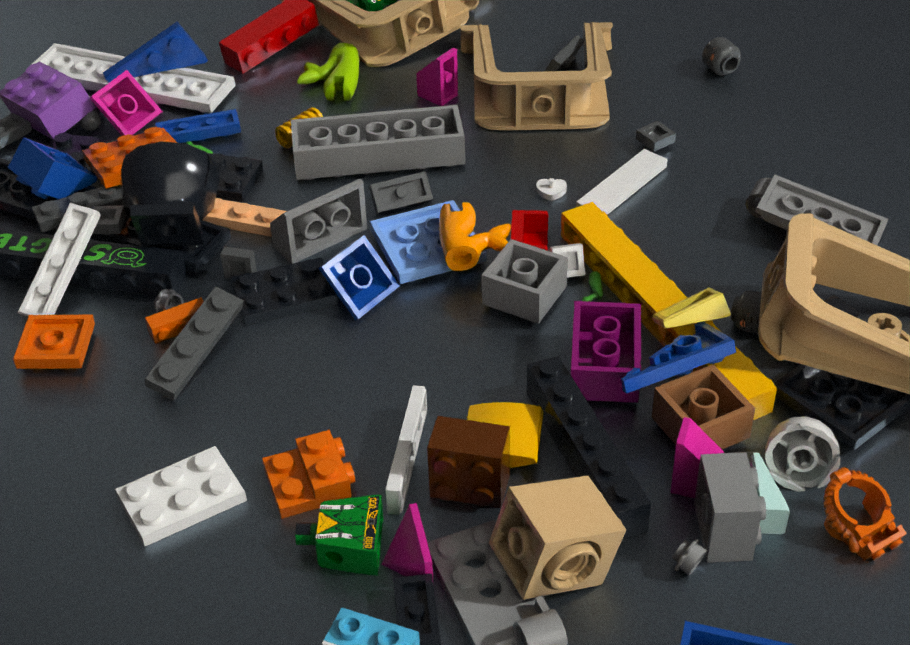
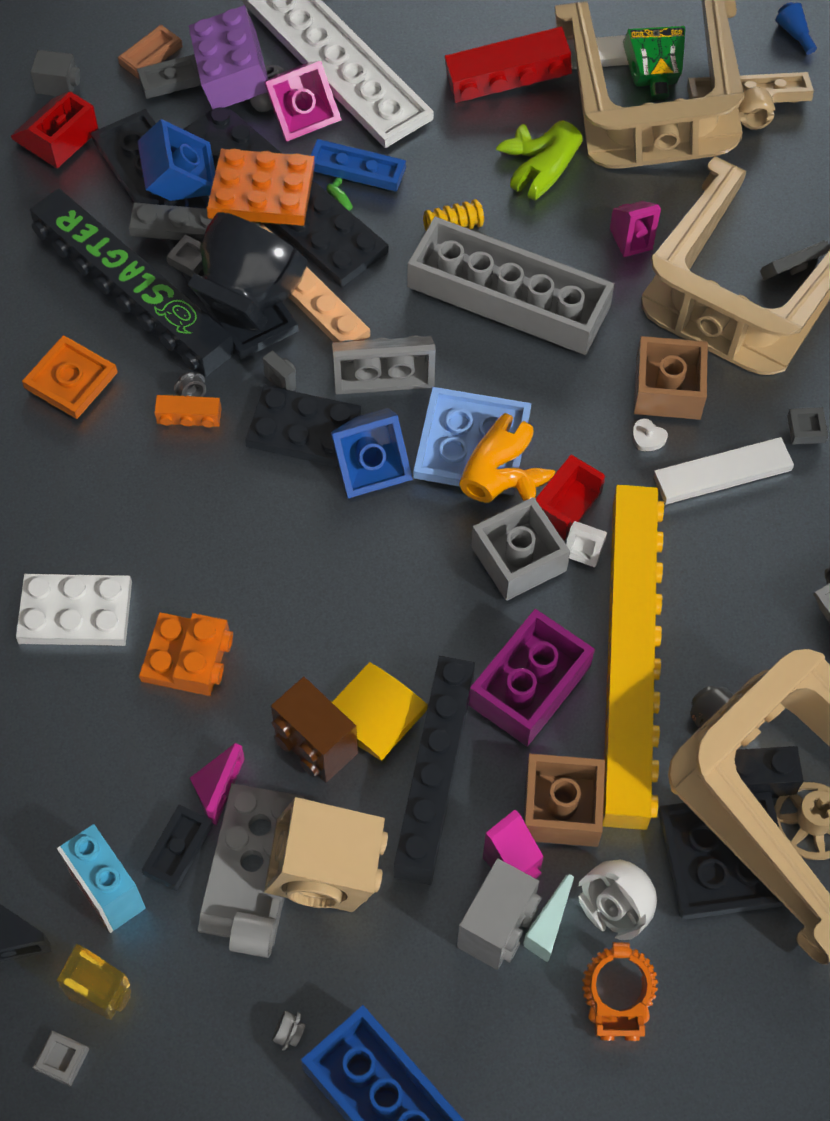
camera: 30 degrees right, 20 degrees up
white tile [17,203,101,319] -> none
blue wing [103,21,208,82] -> none
dark grey plate [145,286,244,400] -> none
green torso [295,495,384,576] -> none
dark grey plate [369,171,433,215] -> none
white tile [385,385,427,515] -> none
bright green piece [582,271,603,301] -> none
blue wing [621,322,736,394] -> none
light yellow slope [652,287,731,329] -> none
light grey plate [672,539,707,575] -> none
none -> medium nougat brick [634,336,708,420]

